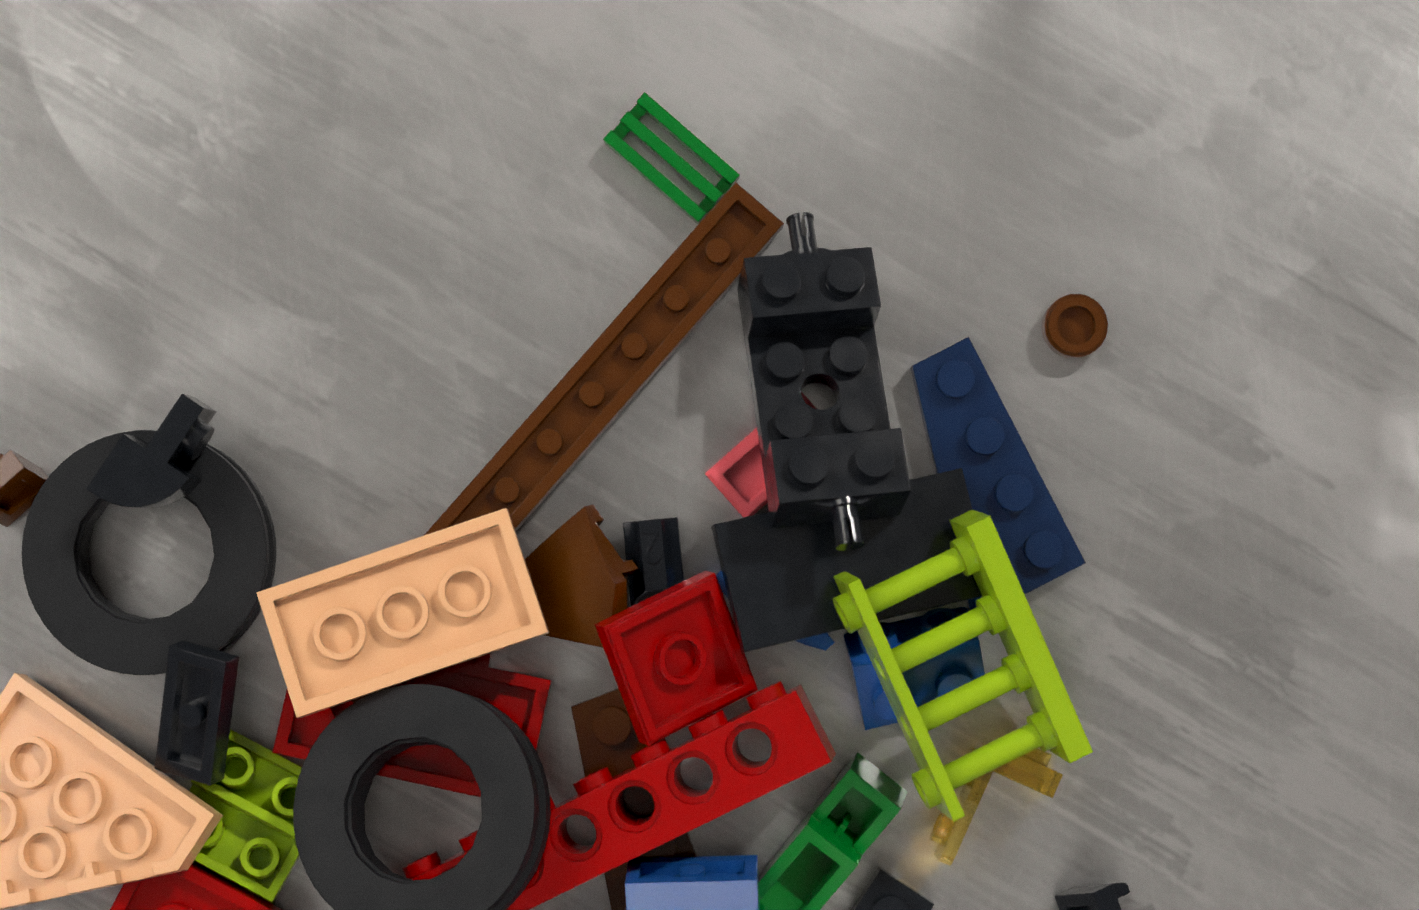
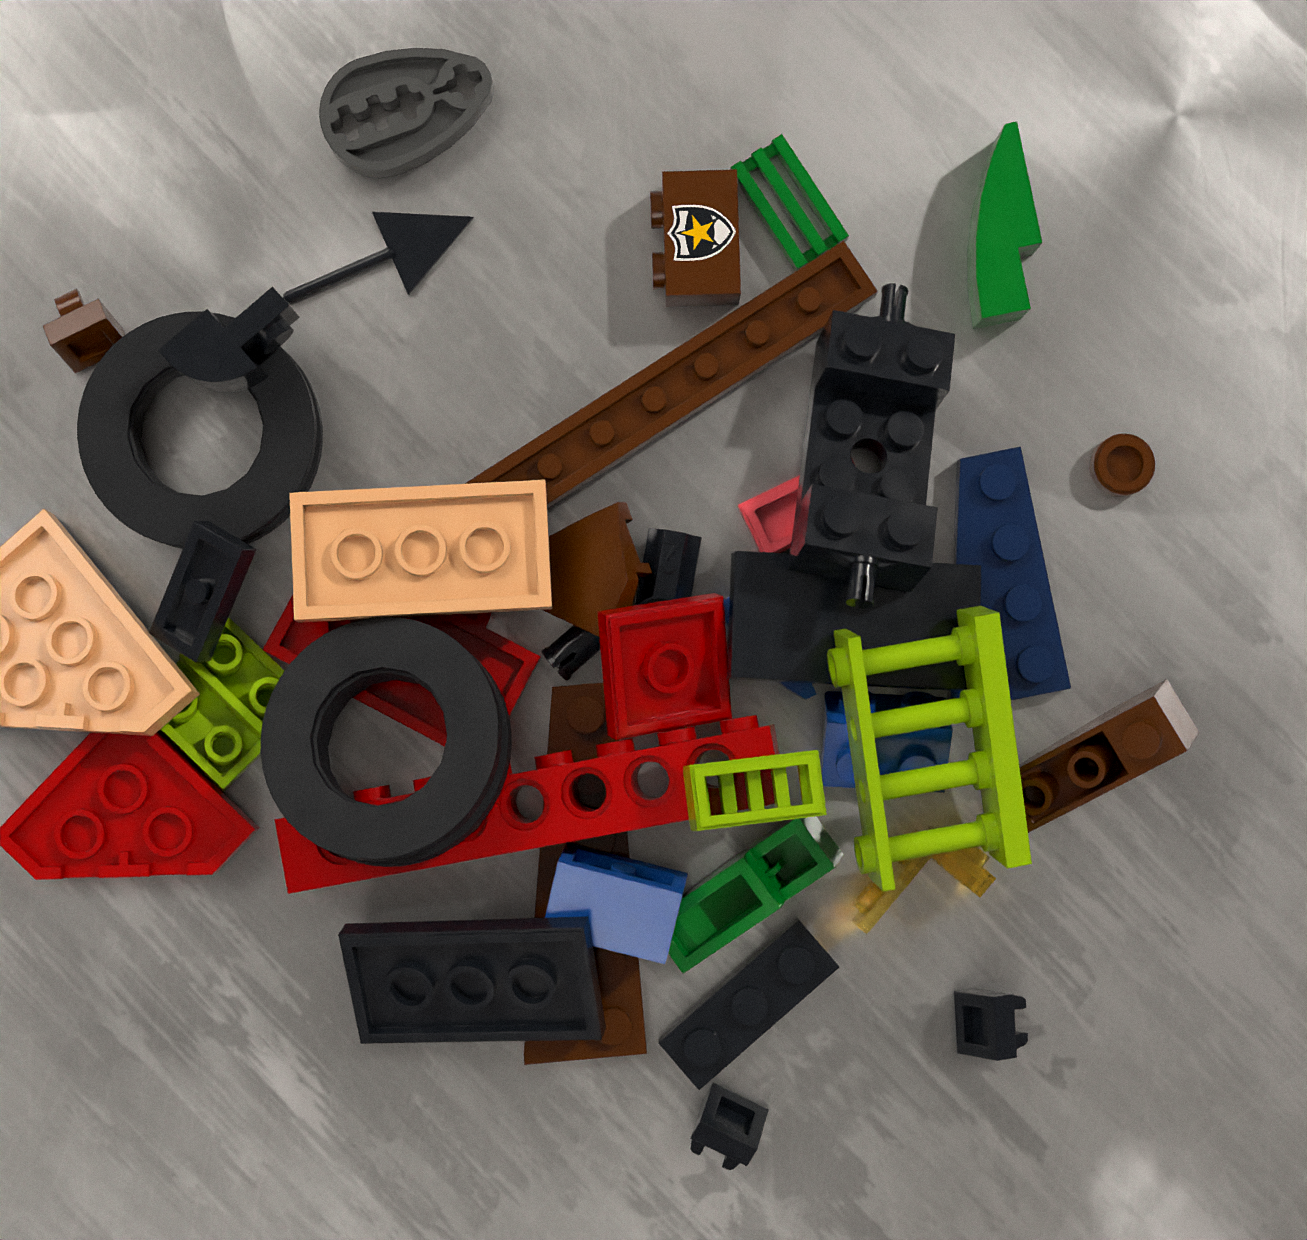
camera: 20 degrees right, 0 degrees up
none -> black piece [283,212,474,303]
none -> dark grey piece [319,48,494,178]
none -> black pin [541,625,600,681]
none -> reddish brown brick [650,169,741,307]
none -> lime slope [683,750,827,831]
none -> green slope [967,121,1043,329]
none -> reddish brown slope [1019,679,1199,833]

